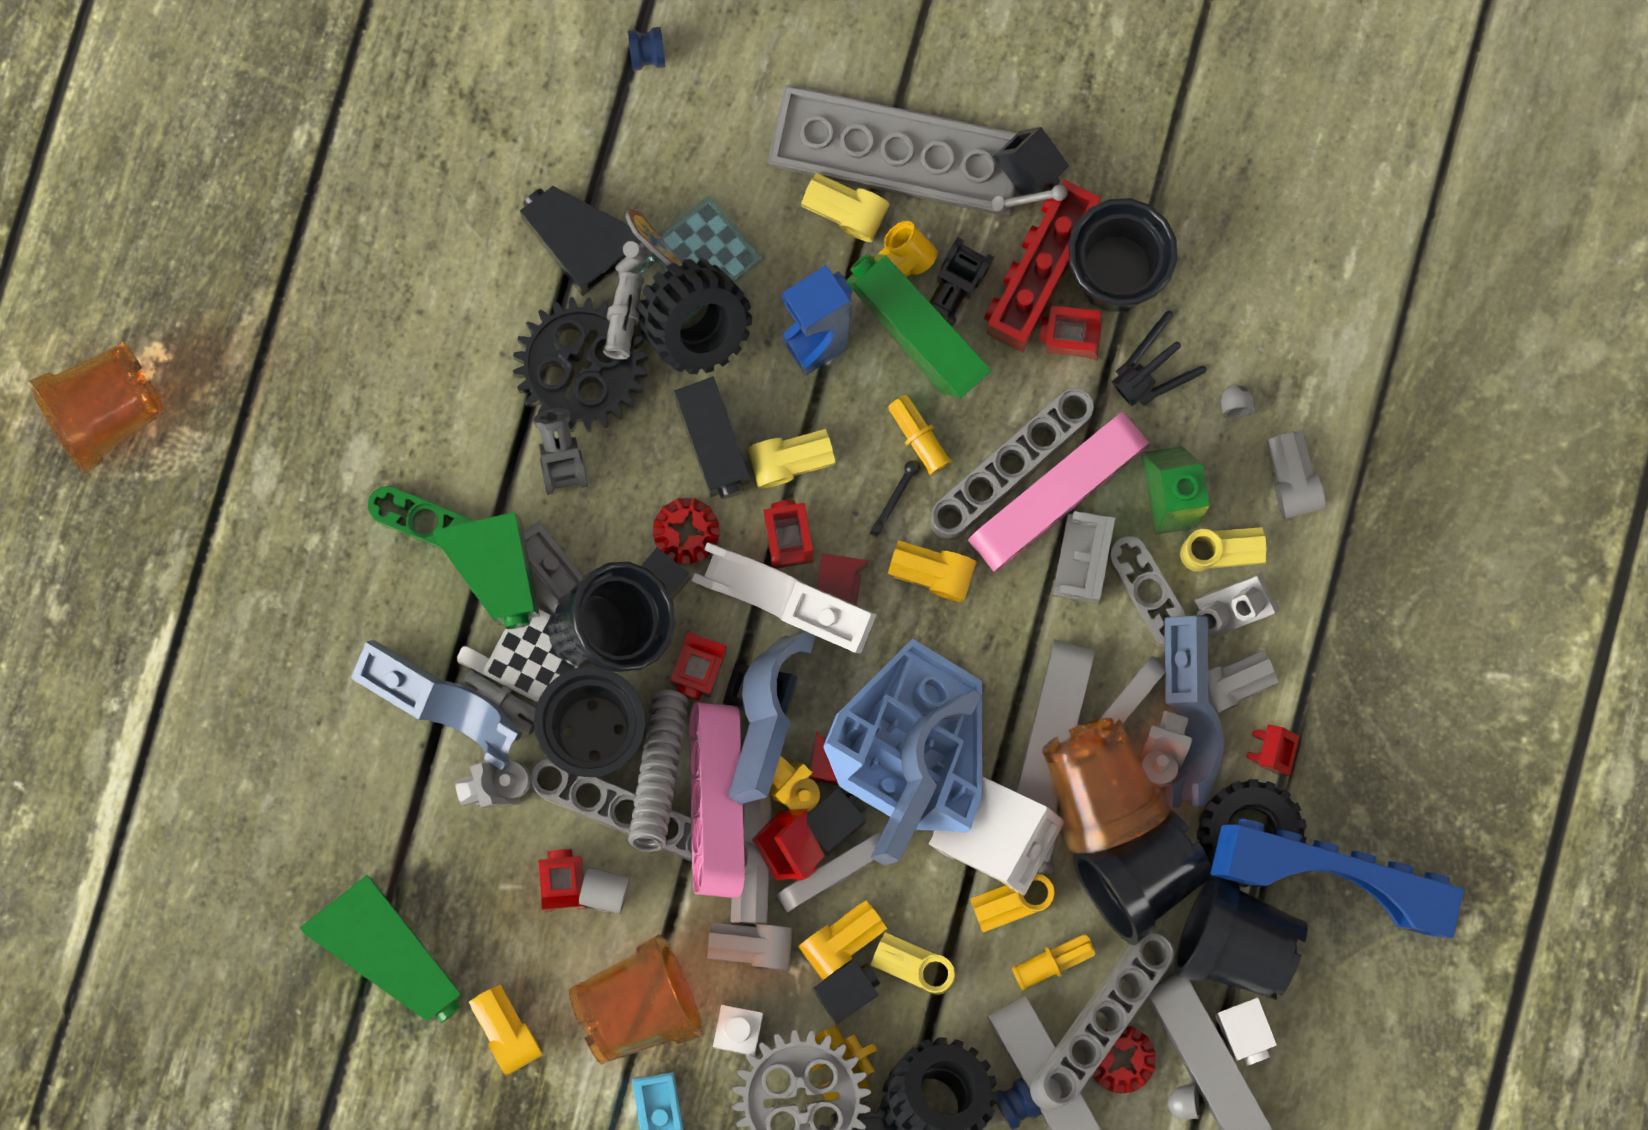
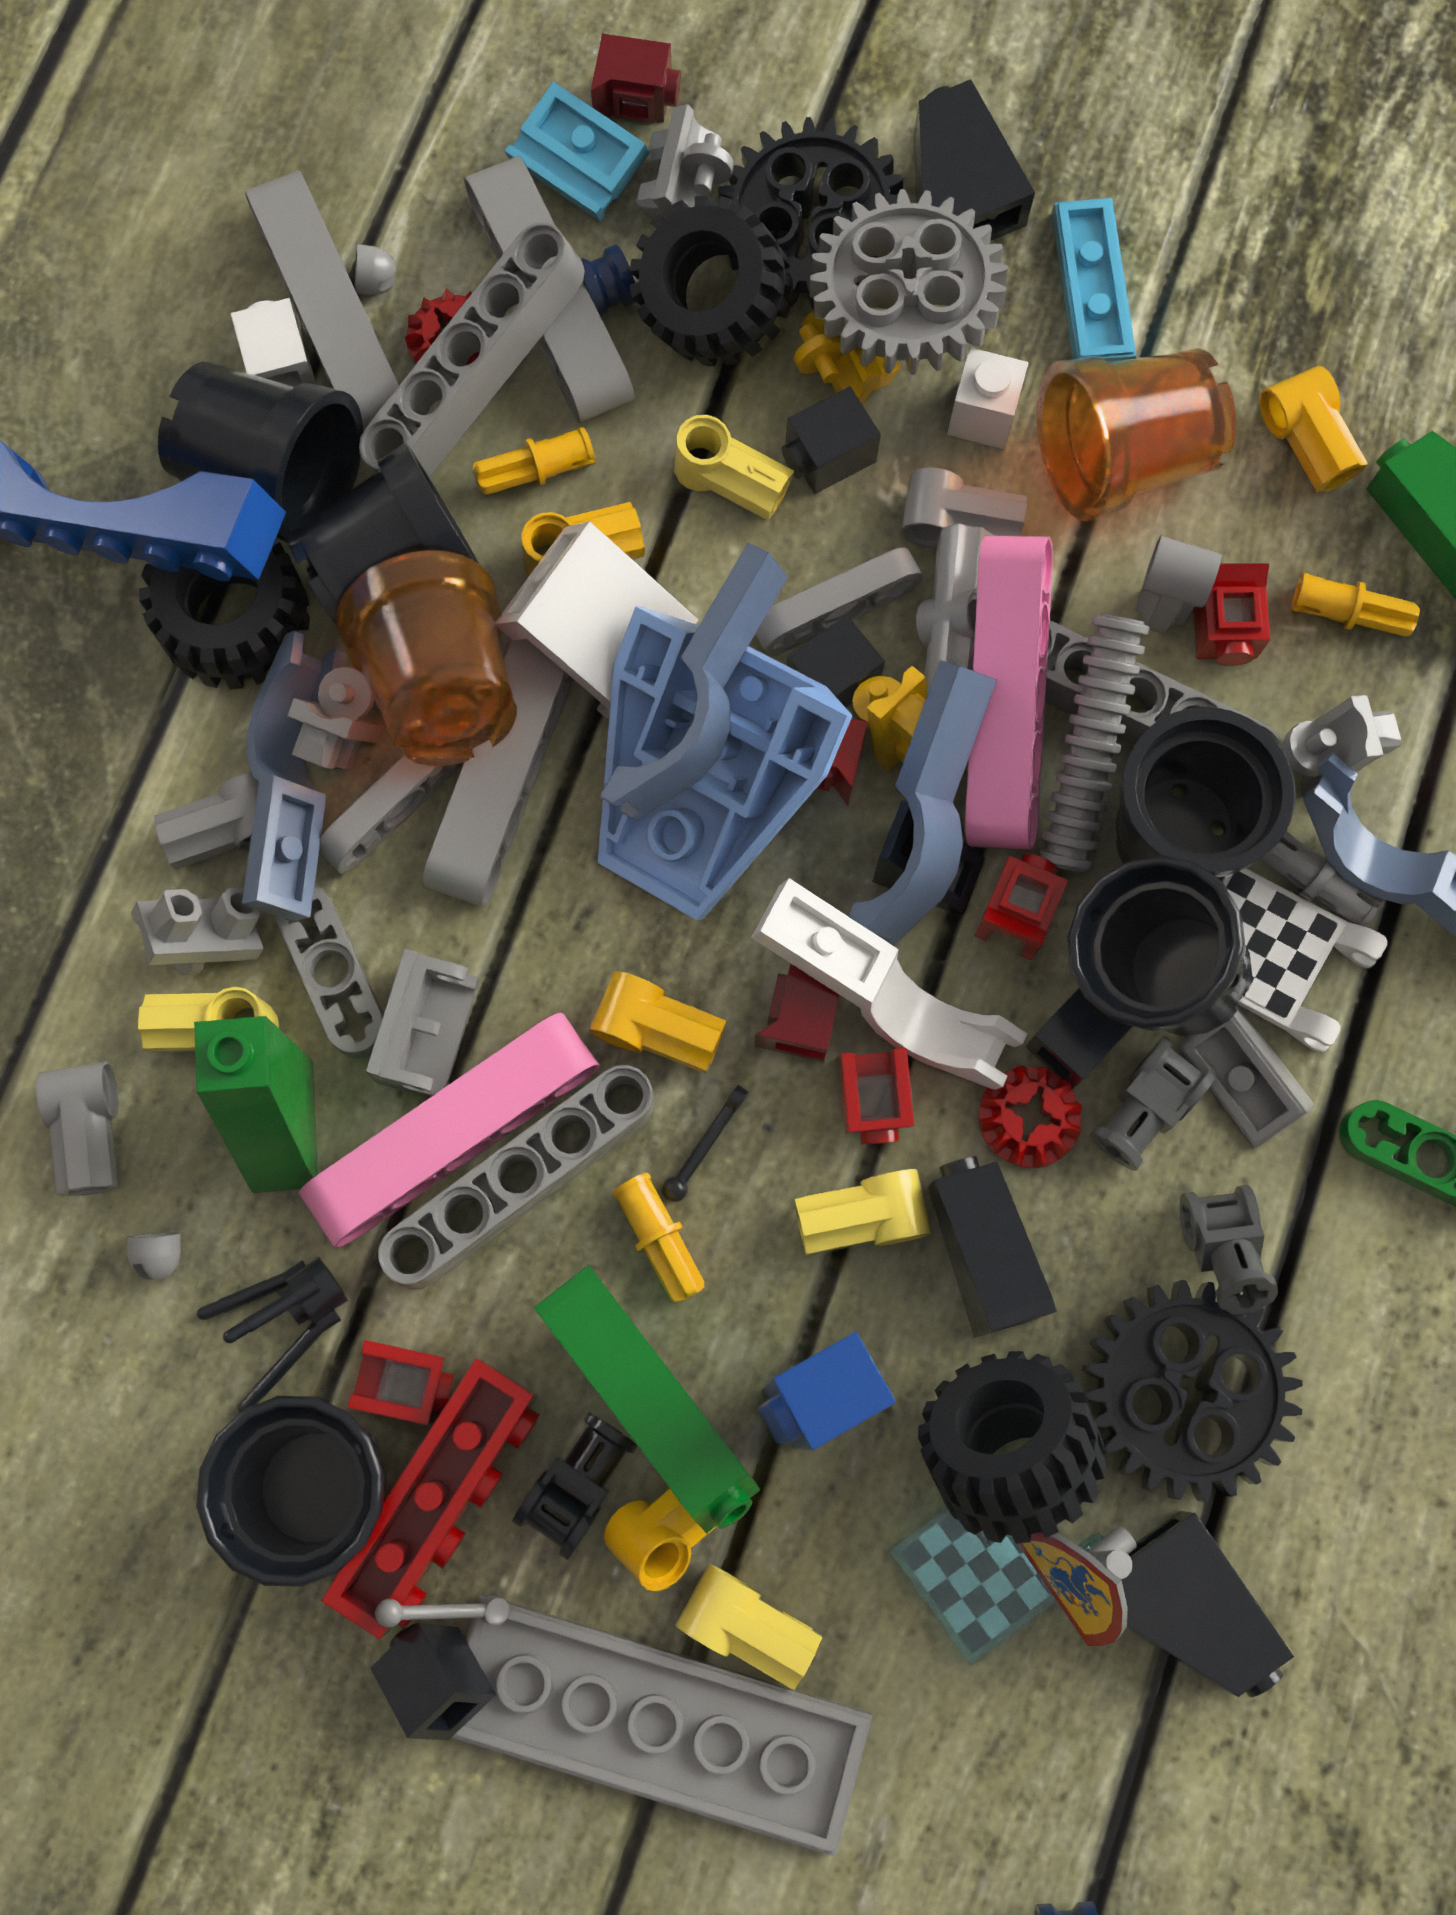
camera: 175 degrees left, 5 degrees down
green slope [433,512,540,629] -> none
light grey pin [603,272,644,360] -> none
red window [752,809,825,881] -> none
yellow piece [798,900,887,981] -> none
red tile [1246,724,1300,777] -> none
none -> dark grey connector [1090,1036,1216,1171]
none -> yellow axle [1291,572,1420,637]

